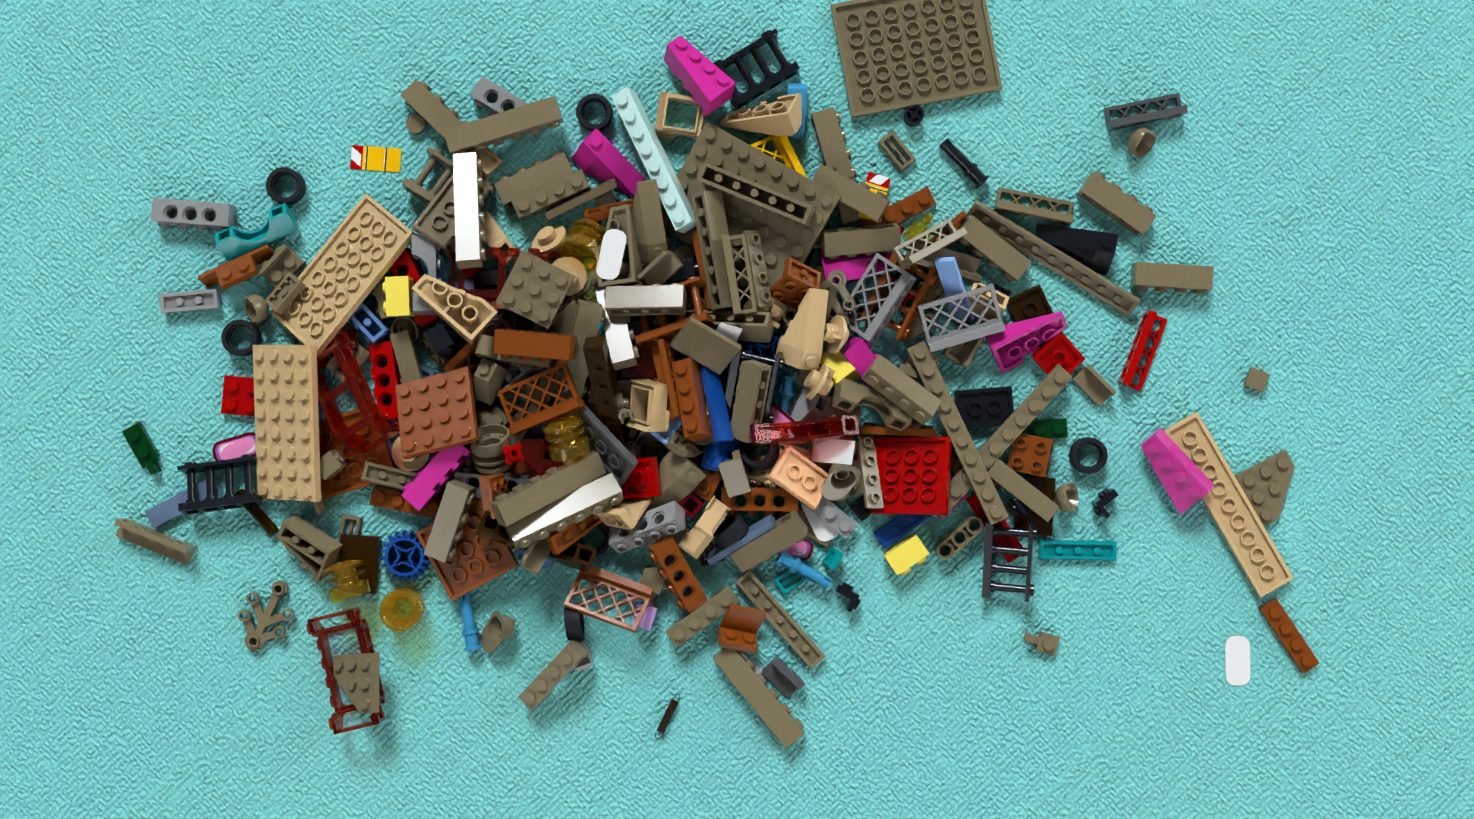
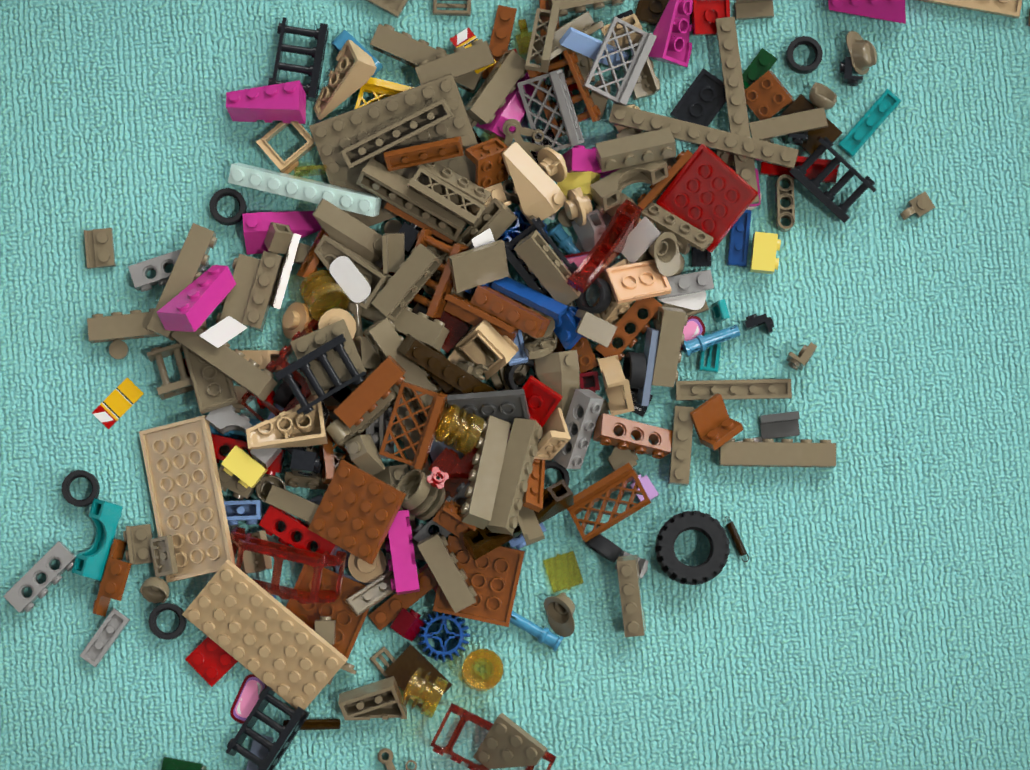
camera: 50 degrees left, 5 degrees down
none -> dark tan plate [84,228,116,269]
none -> dark pink wedge [157,265,236,332]
none -> white sticker [199,316,247,348]
none -> dark tan brick [264,222,293,254]
none -> black fence [275,334,367,416]
none -> clear yellow piece [293,165,327,177]
none -> dark orange fence [384,136,464,171]
none -> dark red brick [390,608,424,641]
none -> clear yellow piece [543,551,584,593]
none -> black tyre [655,511,730,585]
none -> dark tan bracket [786,342,817,370]
none -> dark tan piece [846,31,877,75]

